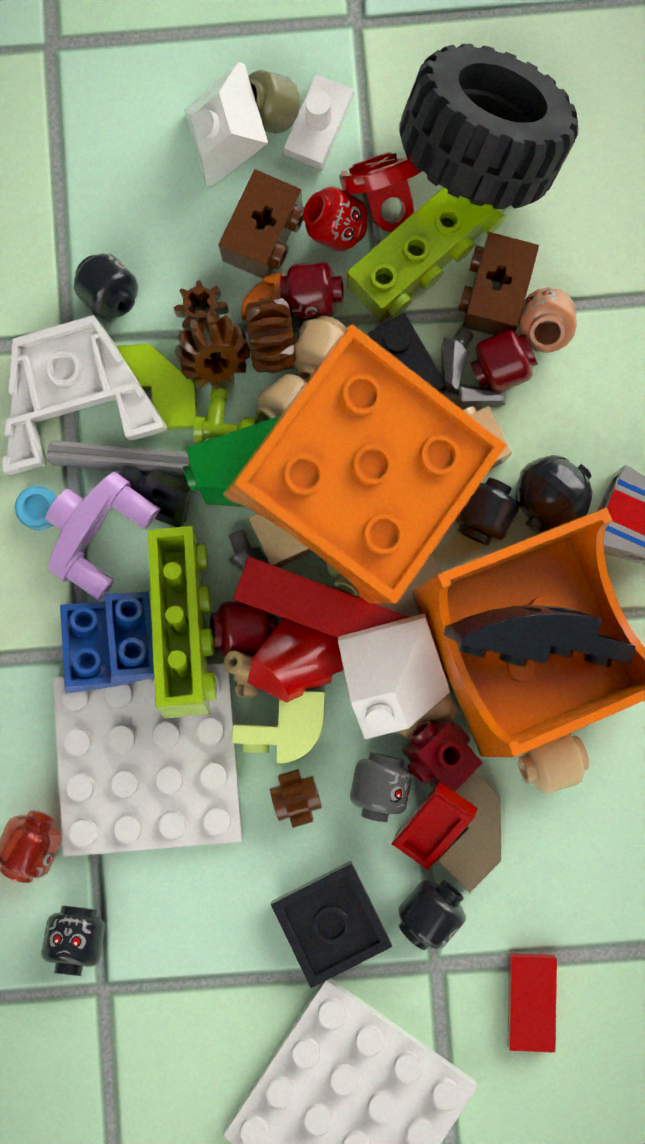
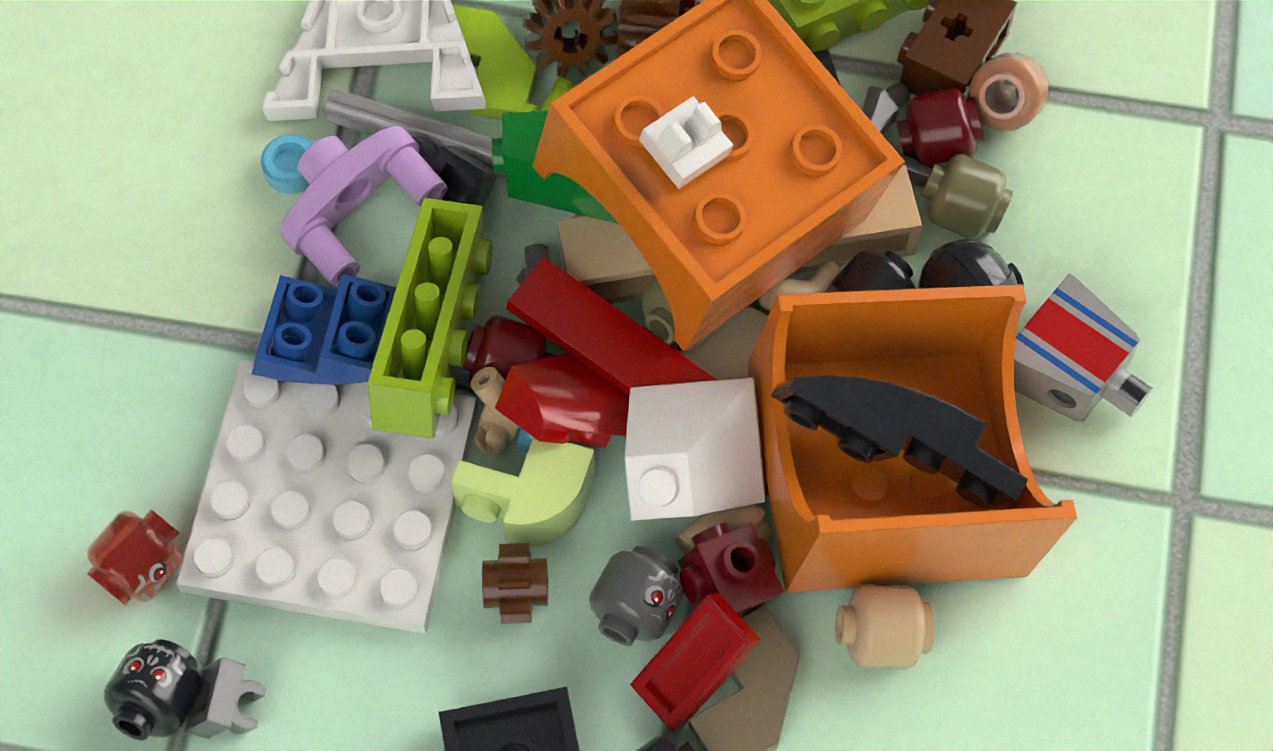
camera: 10 degrees right, 20 degrees down
none -> tile [184,657,266,739]
none -> white tile [639,96,733,189]
none -> olive head [921,154,1013,240]

